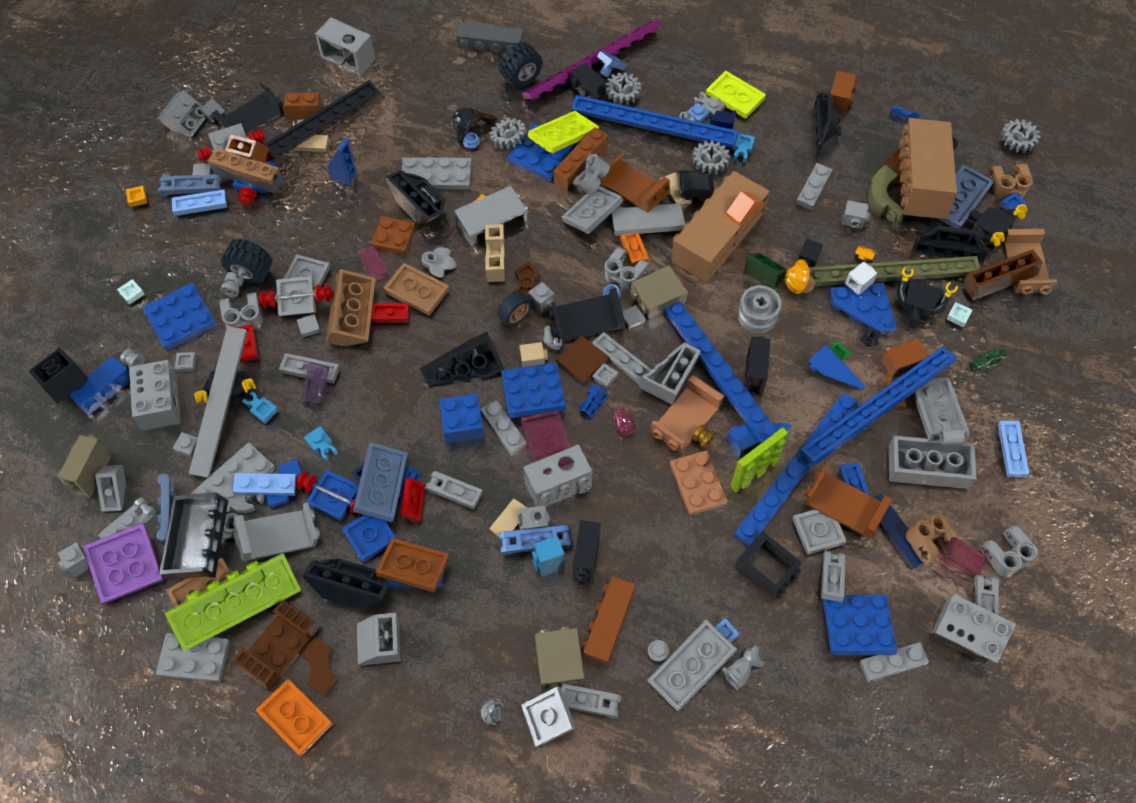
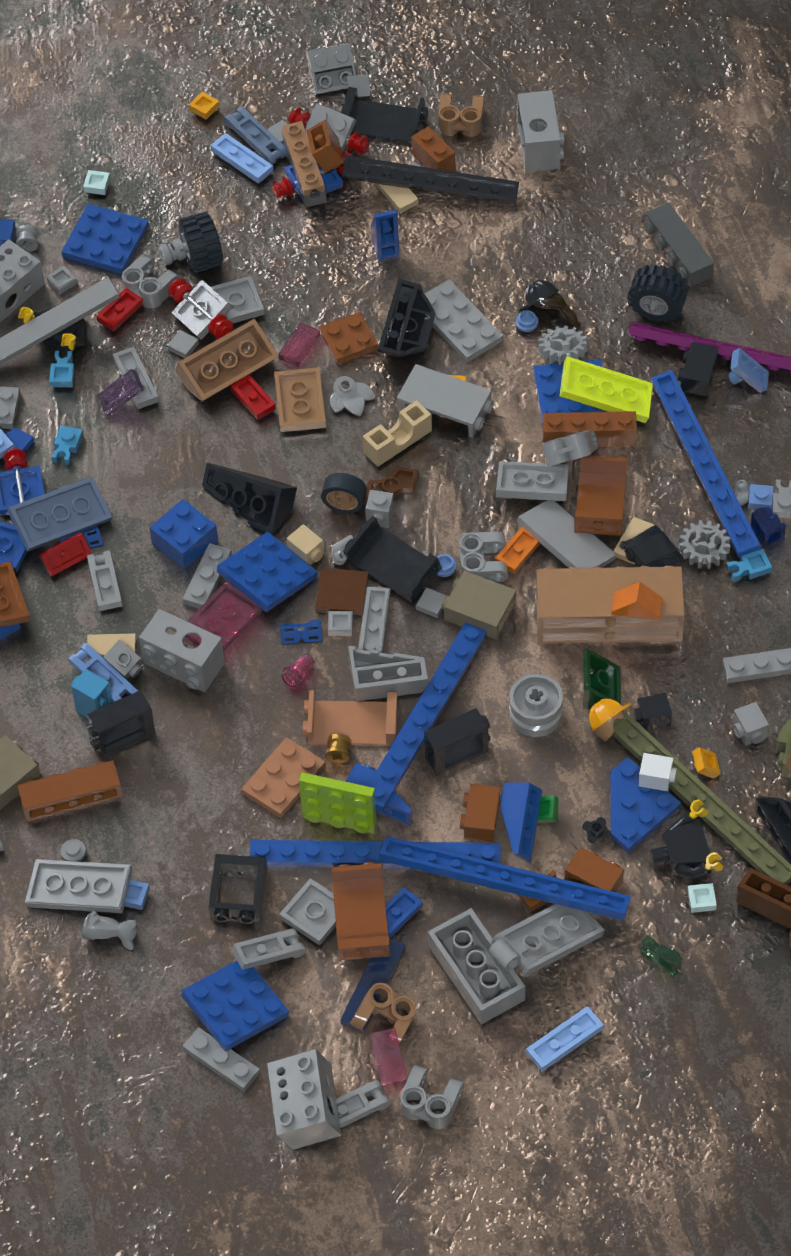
camera: 55 degrees right, 5 degrees down
light grey gear [606,72,641,105] -> none
none -> medium nougat piece [438,94,484,137]
none -> dark orange brick [460,783,500,842]

